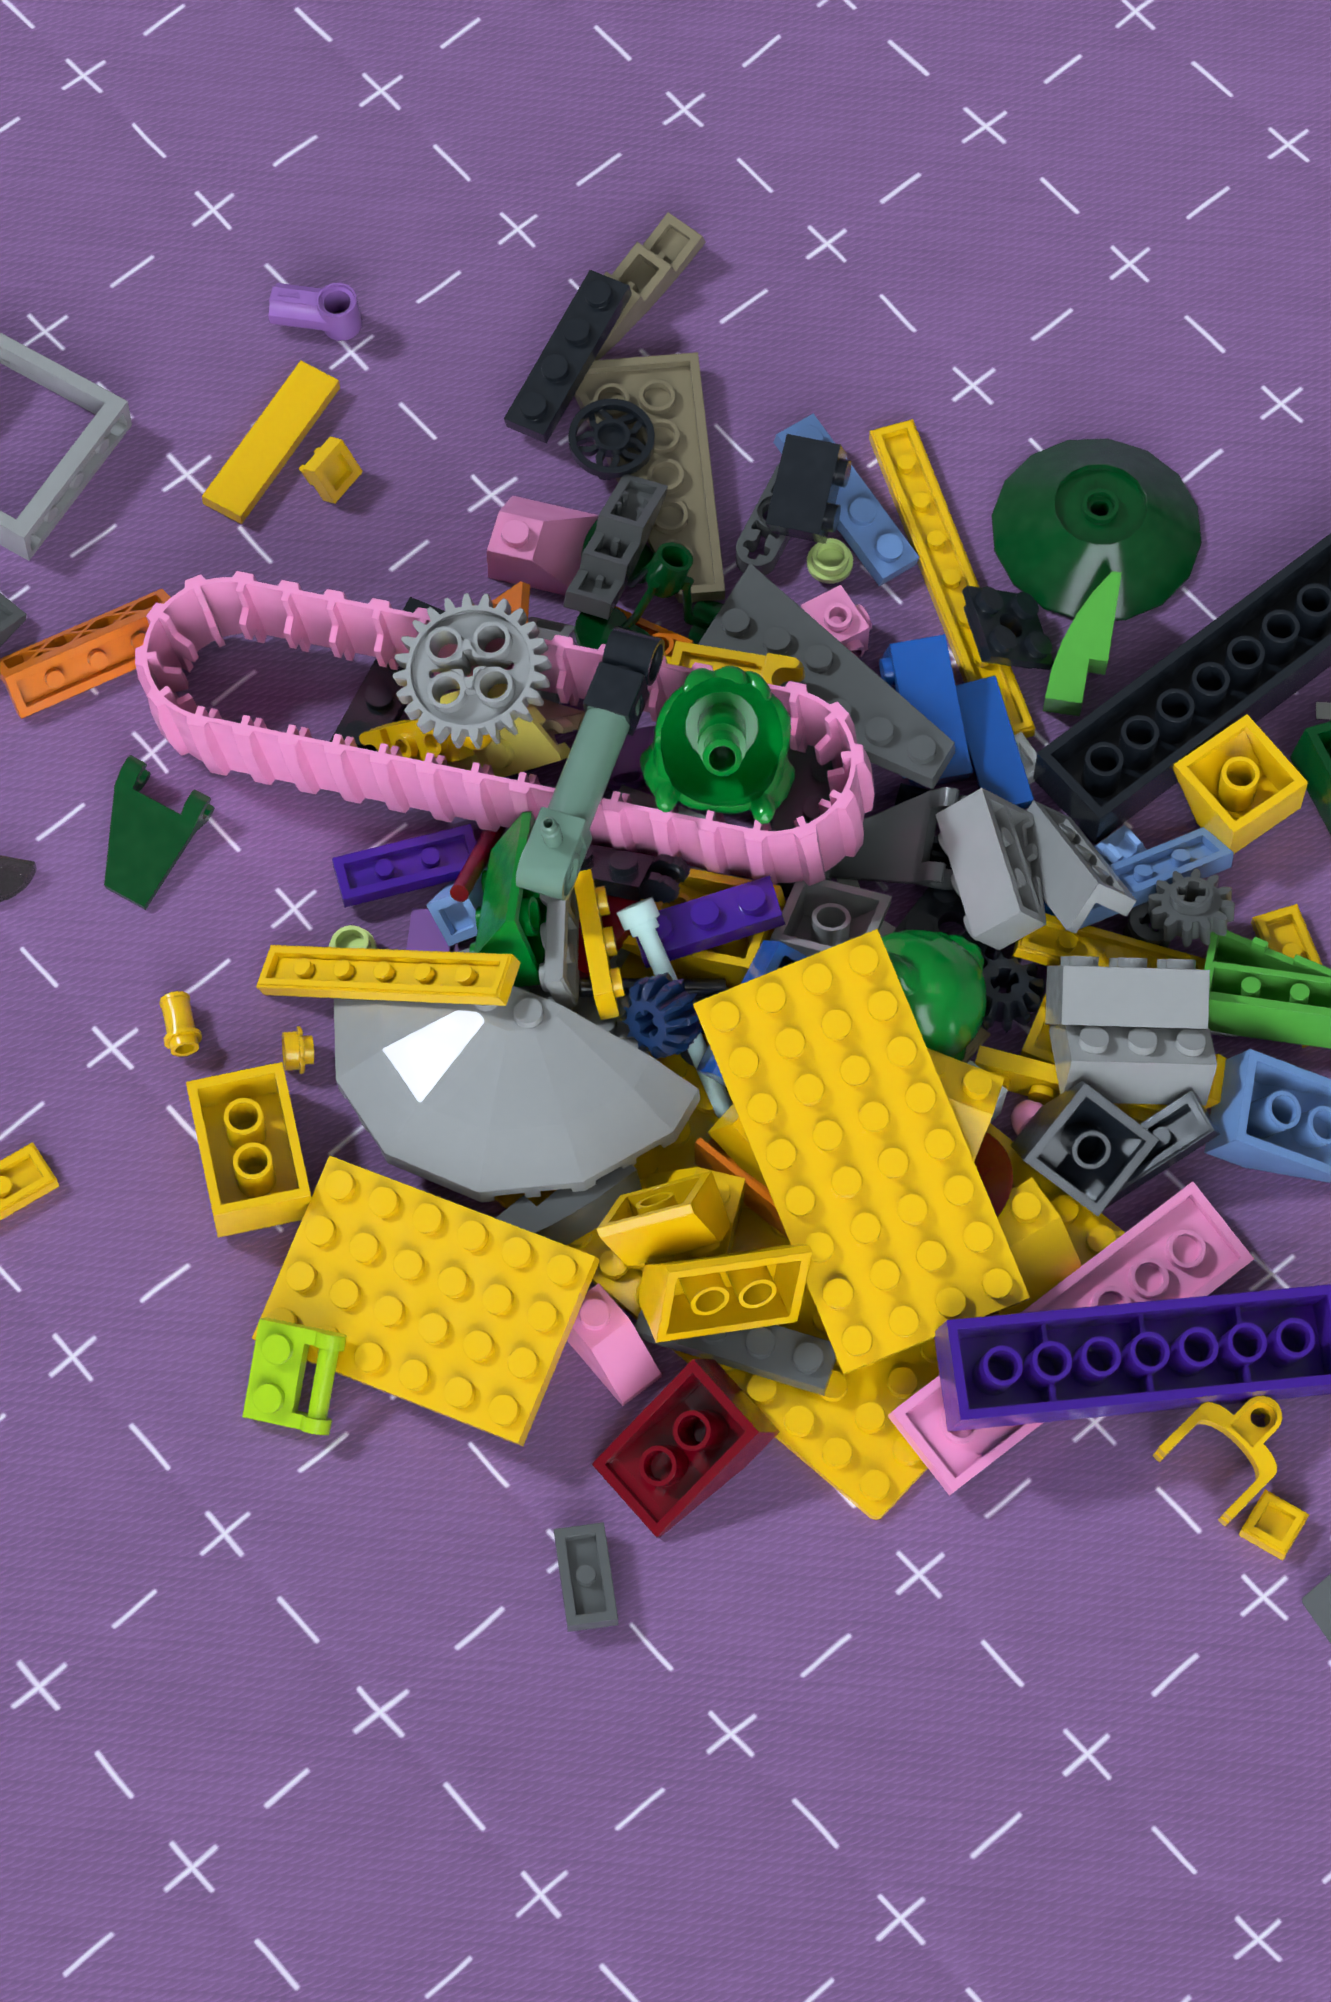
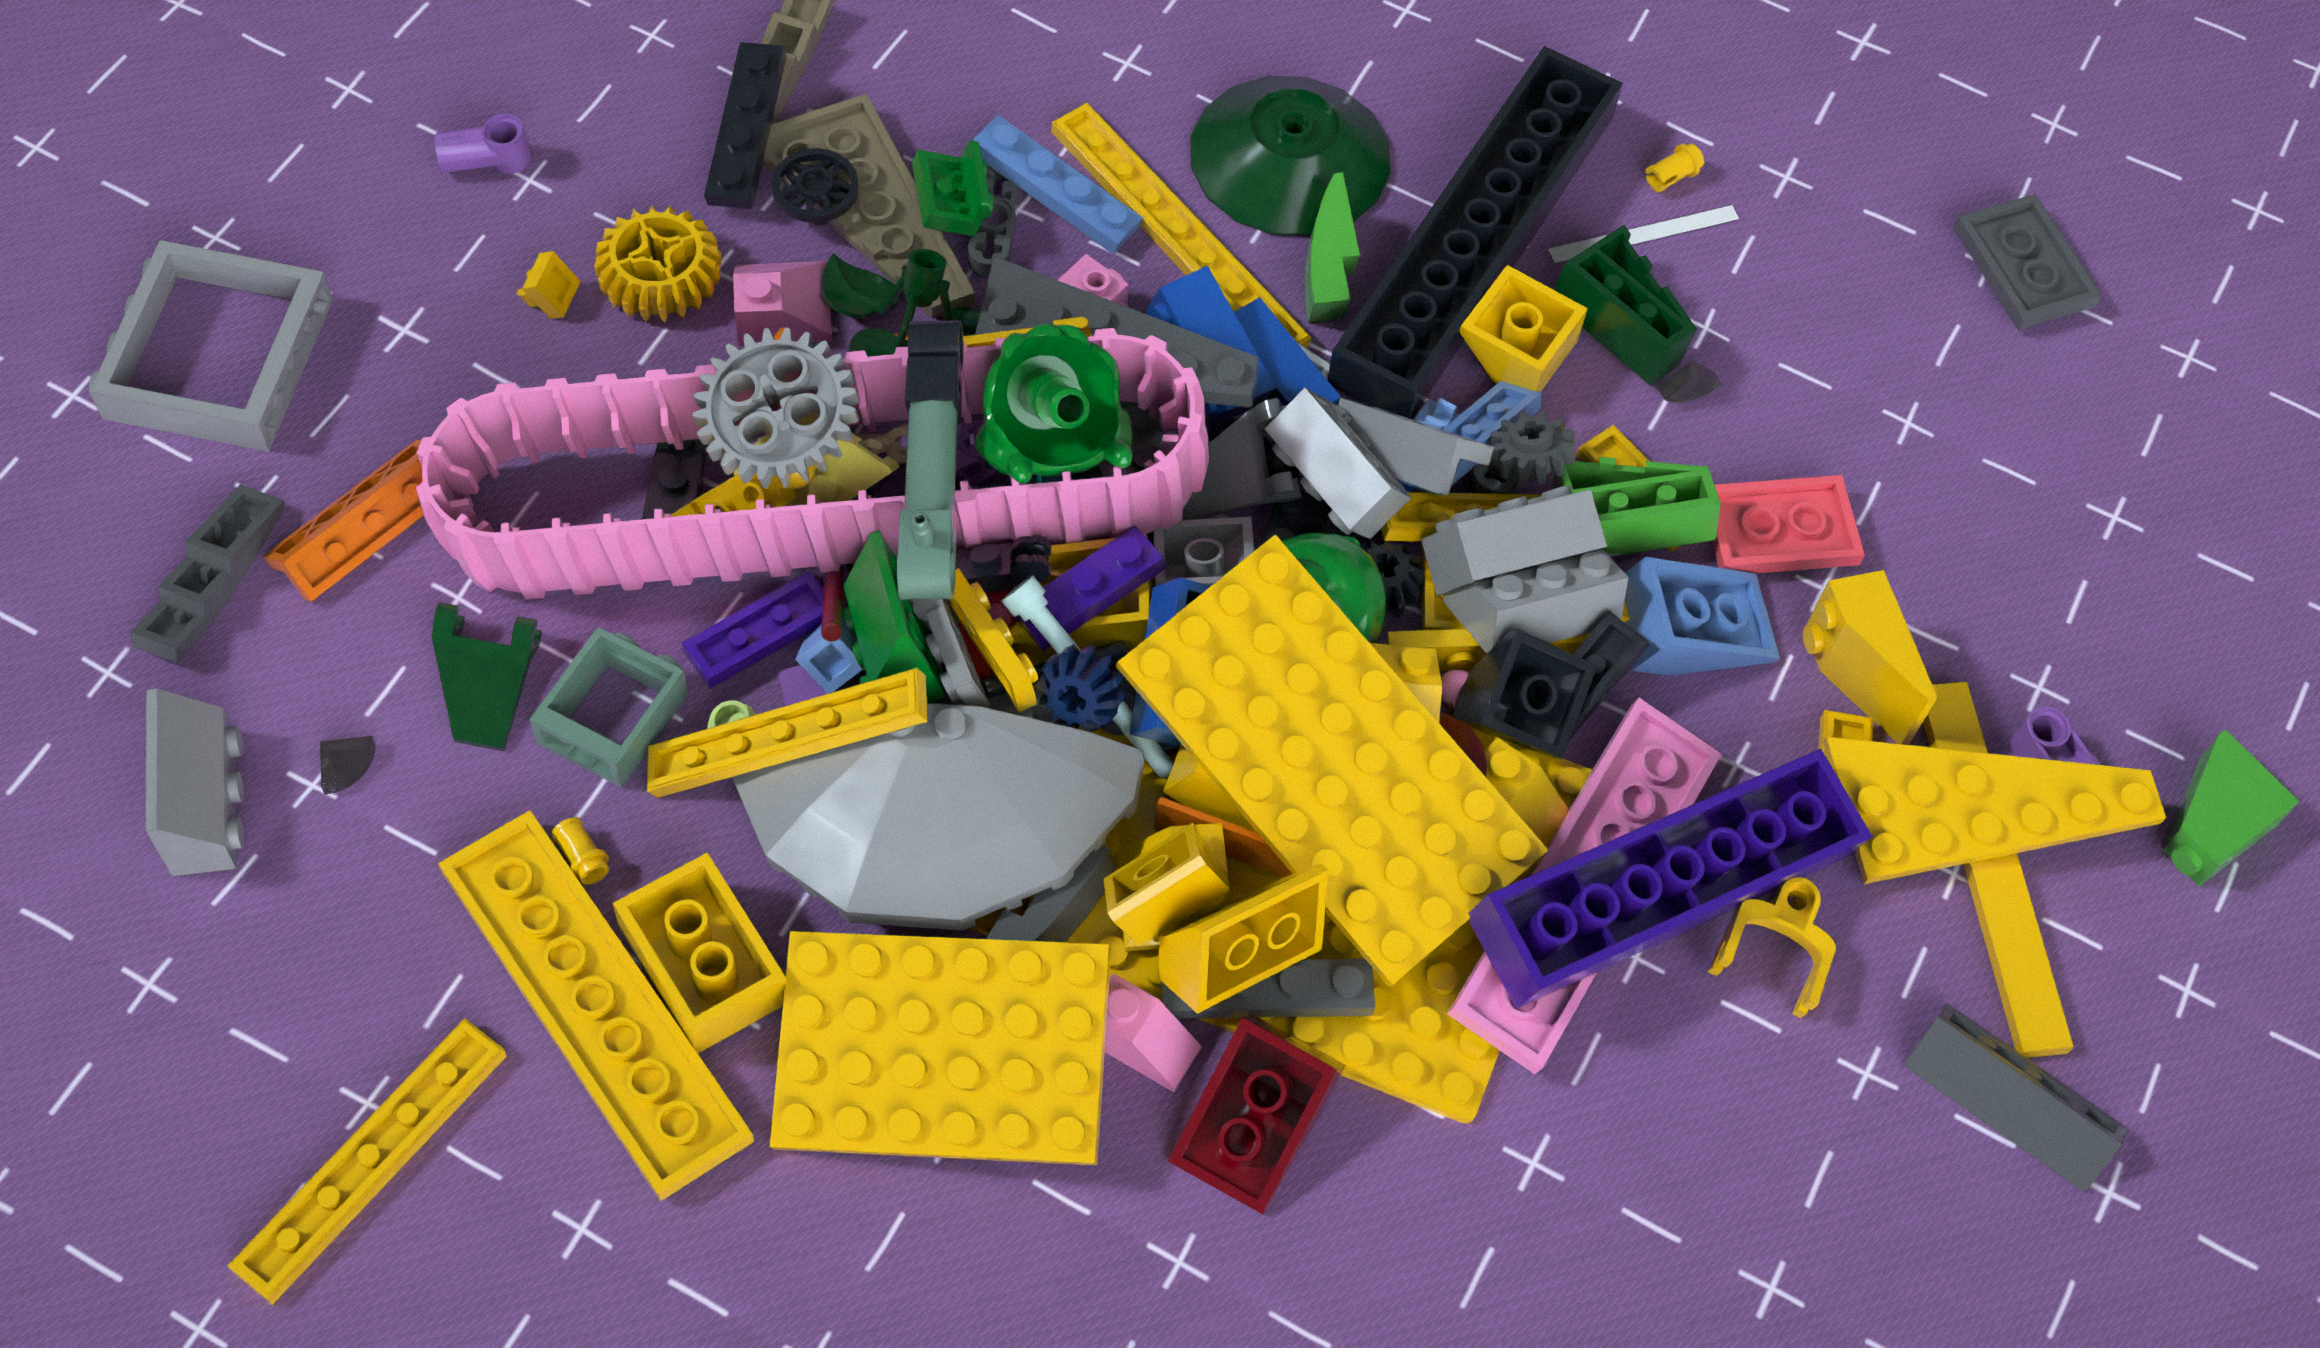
camera: 25 degrees left, 5 degrees down
yellow tile [202,360,340,524] -> none
lime plate [242,1317,347,1435] -> none
yellow plate [282,1026,314,1074] -> none
dark grey plate [554,1522,618,1632] -> none
dark grey slope [563,474,668,620] -> none
black brick [765,434,851,544] -> none
yellowish green plate [807,538,853,584] -> none
black piece [962,586,1054,670] -> none
yellow tile [1239,1489,1309,1561] -> none
none -> yellow plate [438,810,754,1202]
none -> sand green window [529,627,688,788]
none -> yellow gear [594,205,722,323]
none -> green bracket [912,140,993,237]

